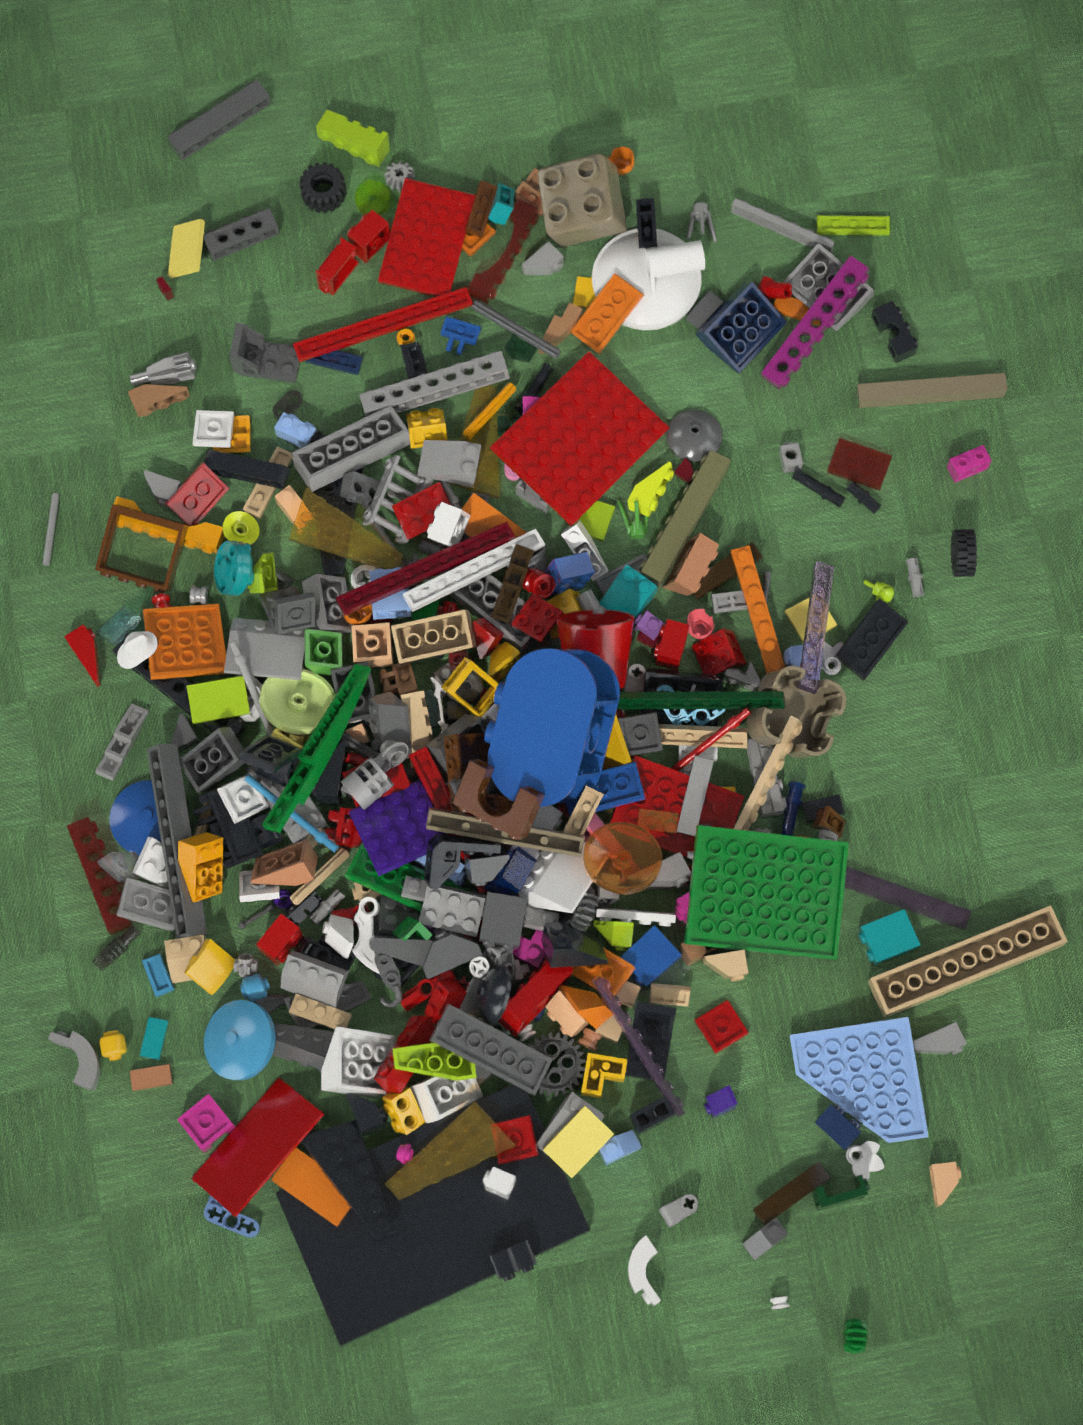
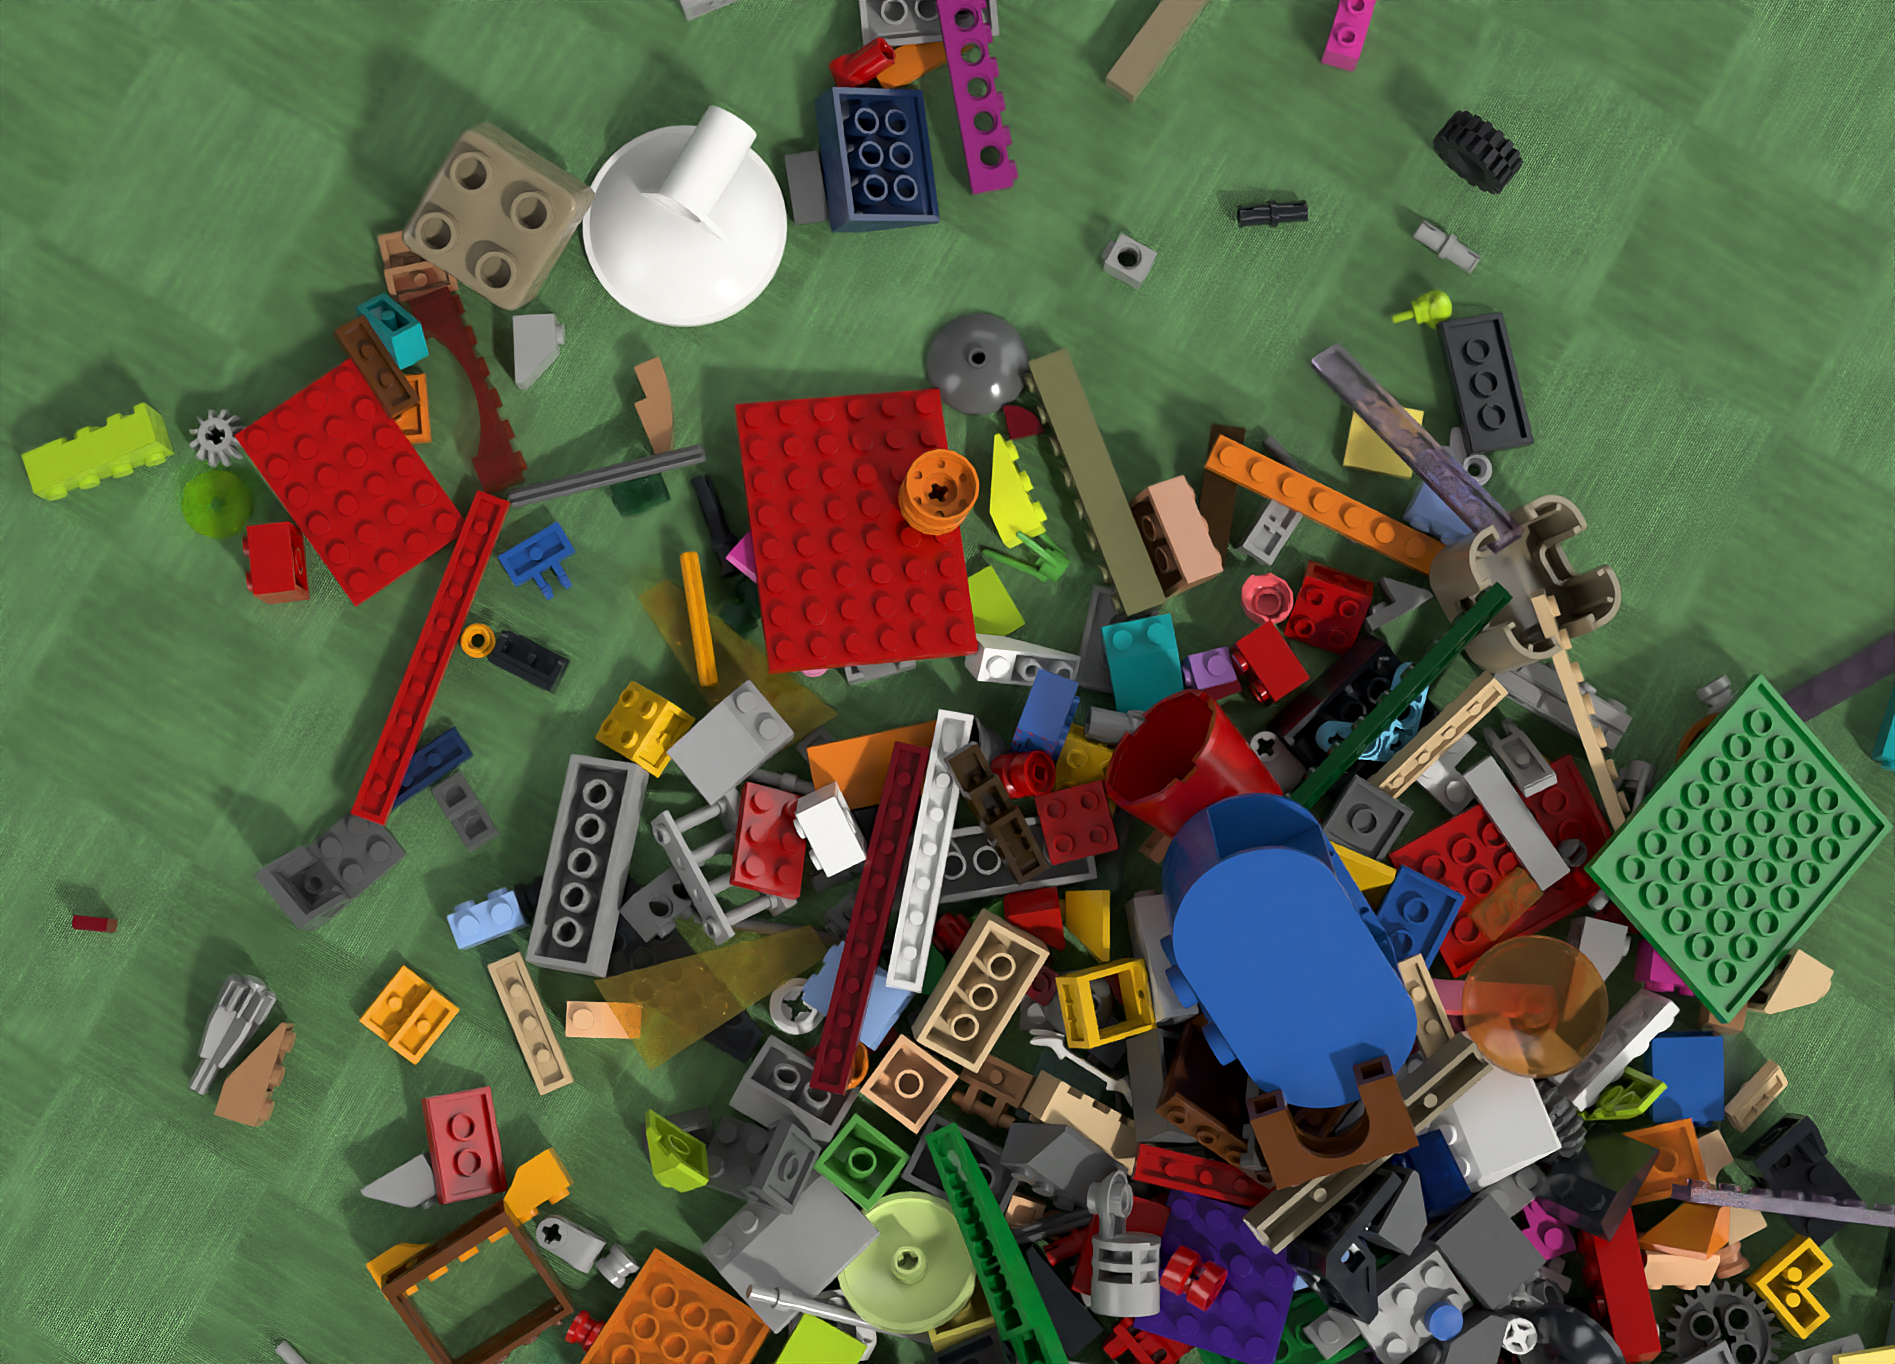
camera: 50 degrees left, 10 degrees up
light yellow tile [168,219,205,278] -> none
white plate [193,410,234,447] -> none
black beam [202,450,290,489] -> none
dark grey brick [203,208,280,261] -> none
teal piece [214,540,254,596] -> none
neon yellow dish [222,511,260,545] -> none
clear smoke beam [272,390,303,421] -> none
black tyre [299,162,346,213] -> none
red window [316,237,359,296] -> none
light grey brick [360,351,510,417] -> none
orange tile [570,273,644,354] -> none
yellow piece [573,276,596,310] -> none
orange hair [608,146,635,175] -> none
black slope [636,198,657,249] -> none
red bar [671,707,752,771] -> none
light grey plant [687,202,717,242] -> none
red tile [694,999,749,1054] -> none
clear blue pin [781,781,806,836] -> none
black pin [792,468,846,508] -> none
black tile [801,794,844,823] -> none
reddish brown slope [812,806,846,839] -> none
clear red tile [827,438,892,491] -> none
none -> dark grey slope [431,771,500,852]
none -> light grey piece [536,1214,607,1273]
none -> orange wheel [898,449,979,535]
none -> red wheel [1160,1244,1228,1312]
none -> tile [1424,1301,1463,1341]
none -> light grey hinge [1482,718,1557,798]

